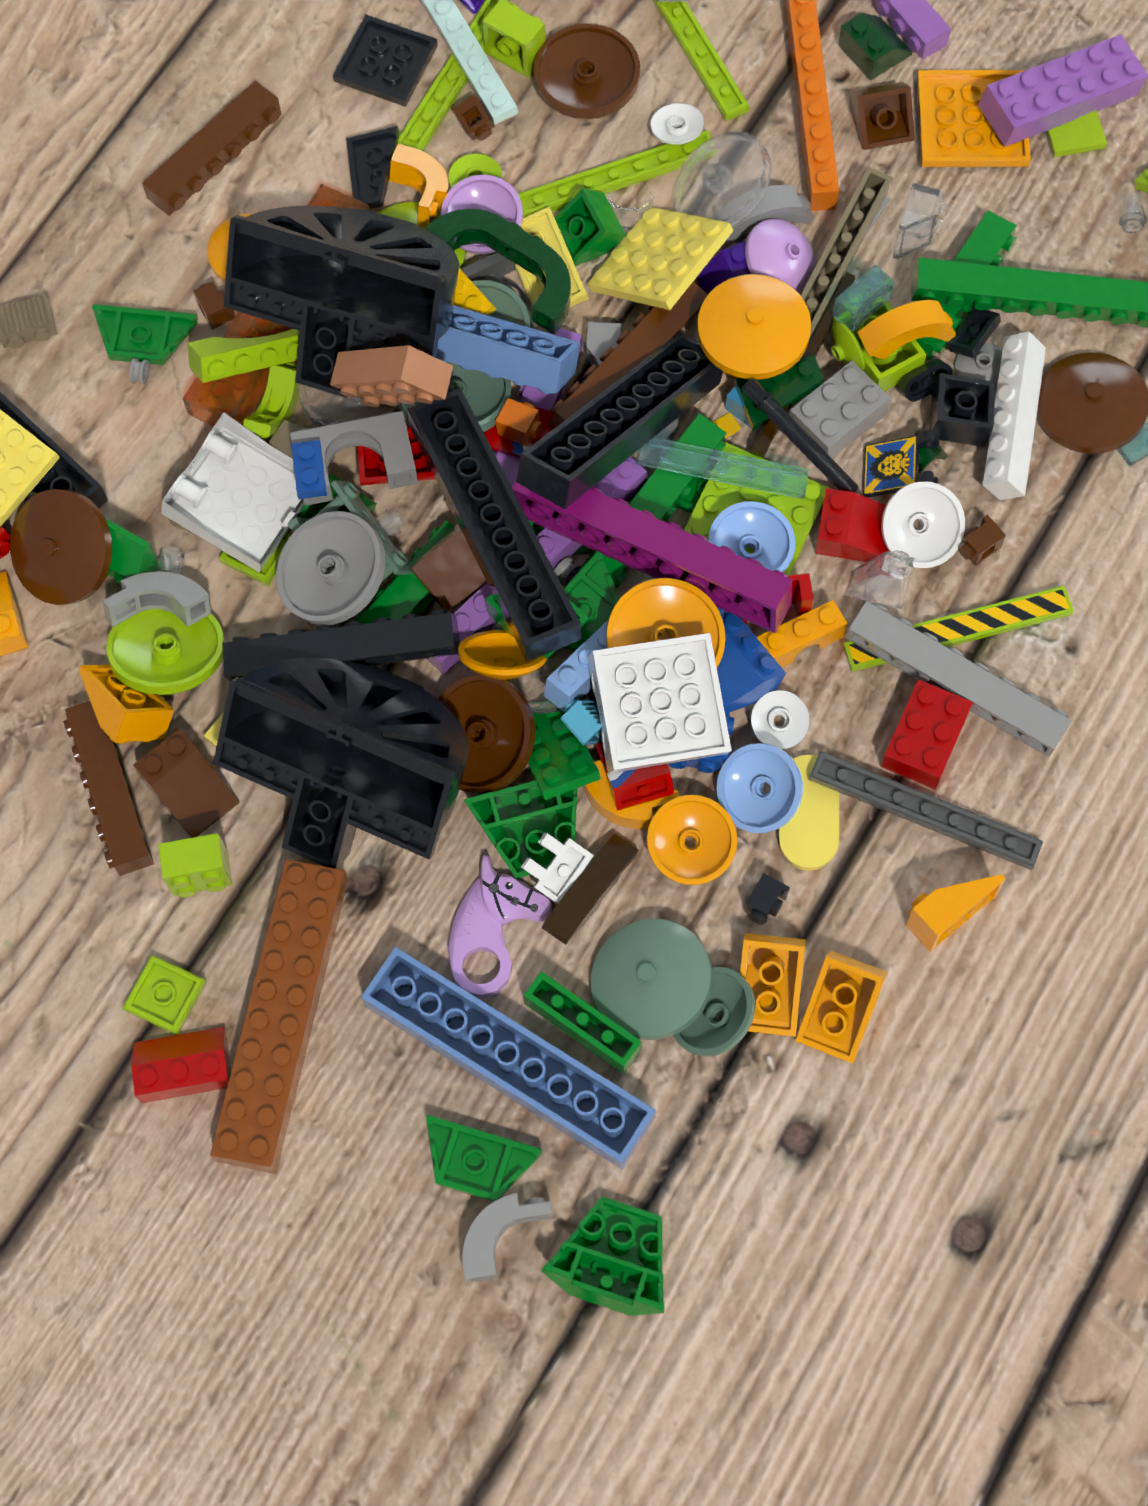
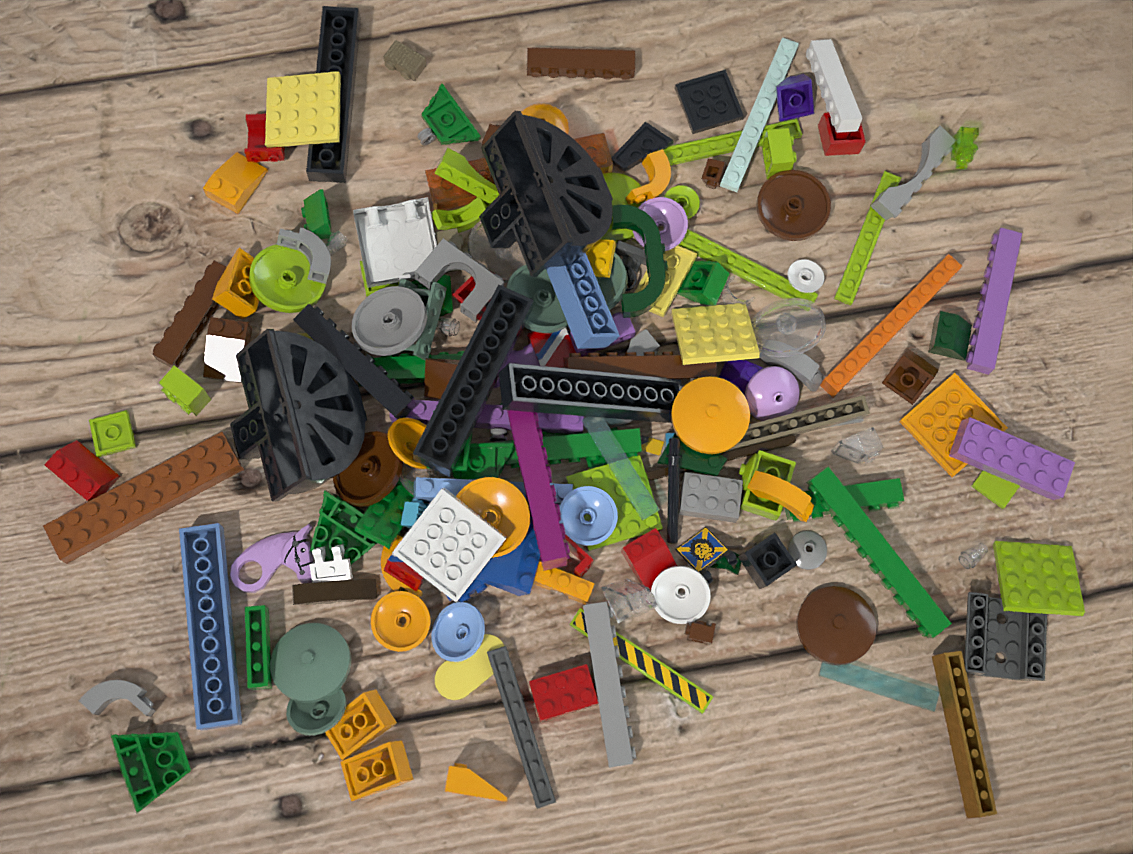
camera: 40 degrees right, 5 degrees up
reddish brown dish [10,489,112,605] -> none
blue plate [291,440,327,499] -> none
nougat brick [330,345,453,407] -> none
green wing [426,1115,542,1202] -> none
orange brick [495,398,542,447] -> none
black brick [745,873,790,925] -> none
white dish [751,690,810,749] -> none
clear light blue brick [833,265,895,332] -> none
black plate [899,359,952,402] -> none
black plate [948,308,1001,358] -> none
white brick [983,331,1046,500] -> none

